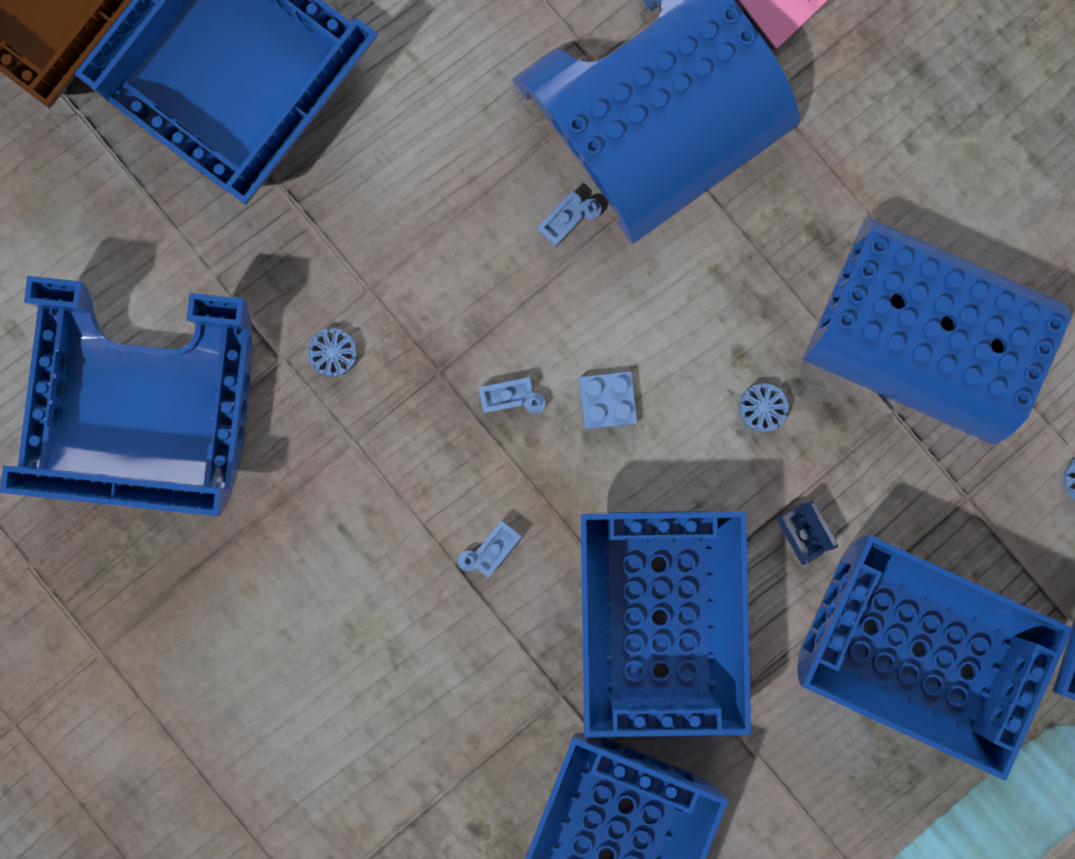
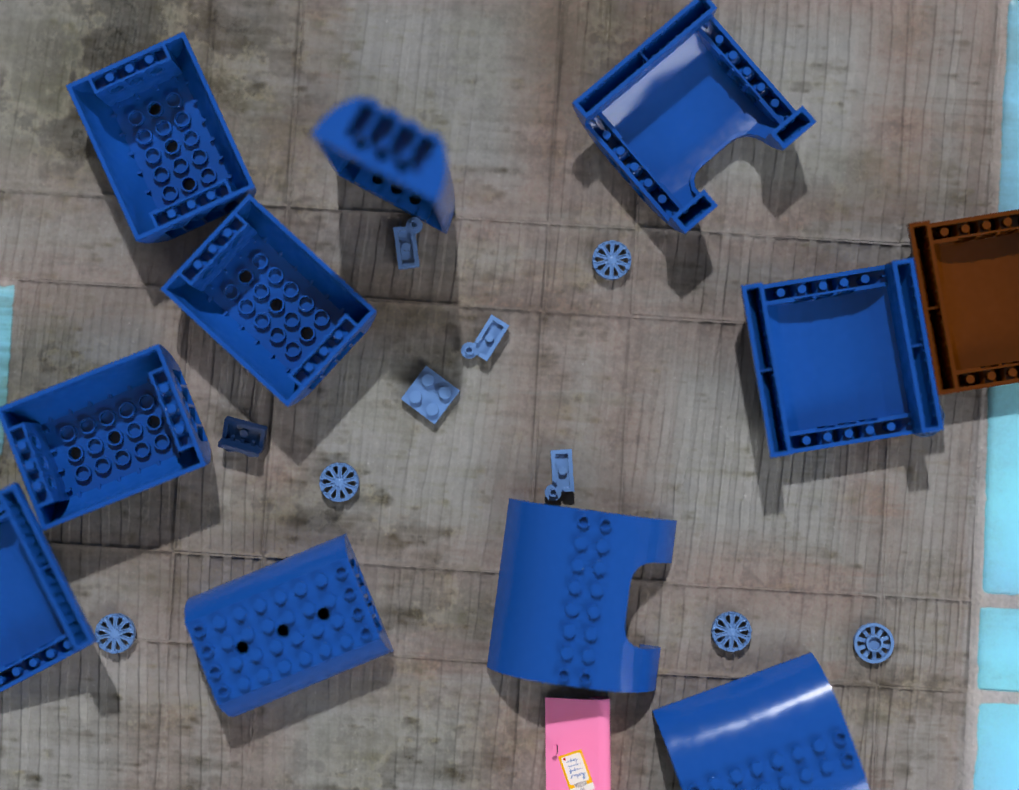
camera: 135 degrees right, 0 degrees up
none -> blue slope [311,96,455,234]

